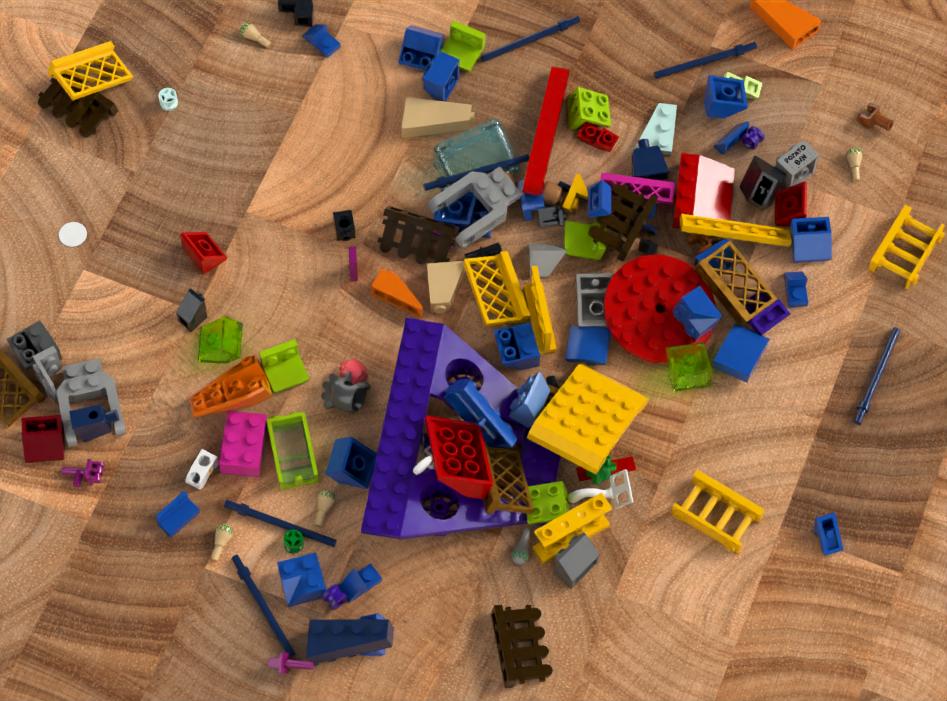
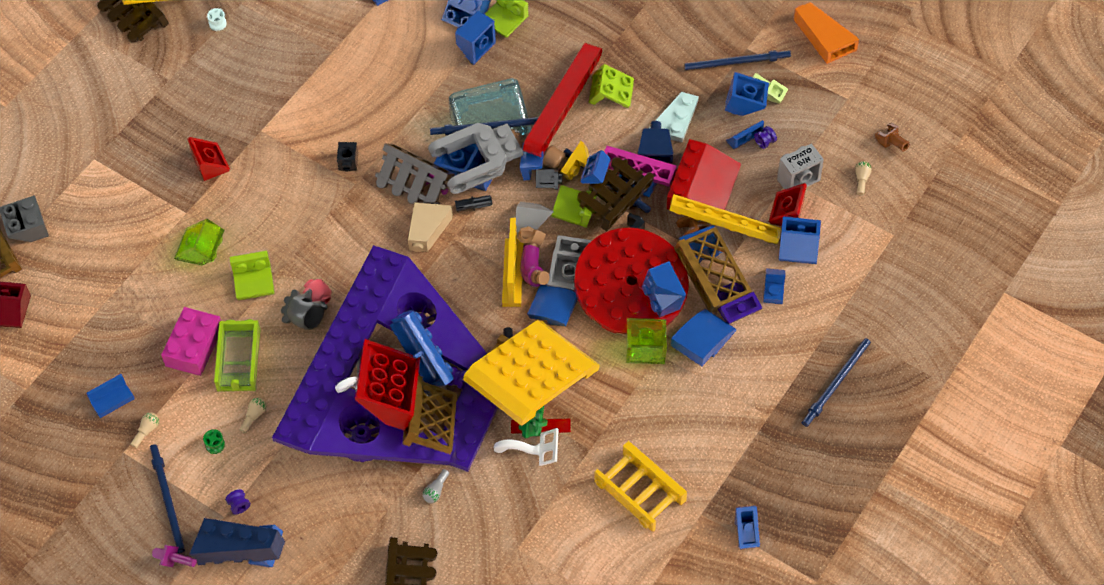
camera: 15 degrees right, 5 degrees down
light grey bracket [32,346,62,402] -> none
light grey plate [56,358,126,447] -> none
white sticker [59,222,87,247] -> none
magenta arm [62,459,105,487] -> none
dark blue torso [69,405,120,442] -> none
black slope [176,288,207,332] -> none
white leg [185,449,219,490] -> none
orange wedge [189,354,272,418] -> none
dark blue bar [224,500,337,547] -> none
blue slope [277,553,326,607] -> none
blue slope [325,436,377,489] -> none
blue slope [338,563,382,603] -> none
magenta tile [349,246,358,281] -> none
orange slope [371,268,423,318] -> none
tan slope [401,97,475,138] -> none
yellow fence [463,251,530,327] -> none
dark blue bar [481,15,580,62] -> none
blue slope [493,323,540,370] -> none
medium blue slope [509,372,550,428] -> none
lime bracket [527,481,569,525] -> none
yellow fence [532,492,612,565] -> none
slope [554,532,600,589] -> none
red slope [576,122,619,152] -> none
black slope [739,155,787,211] -> none
yellow fence [868,205,945,290] -> none
none -> piece [518,226,550,287]

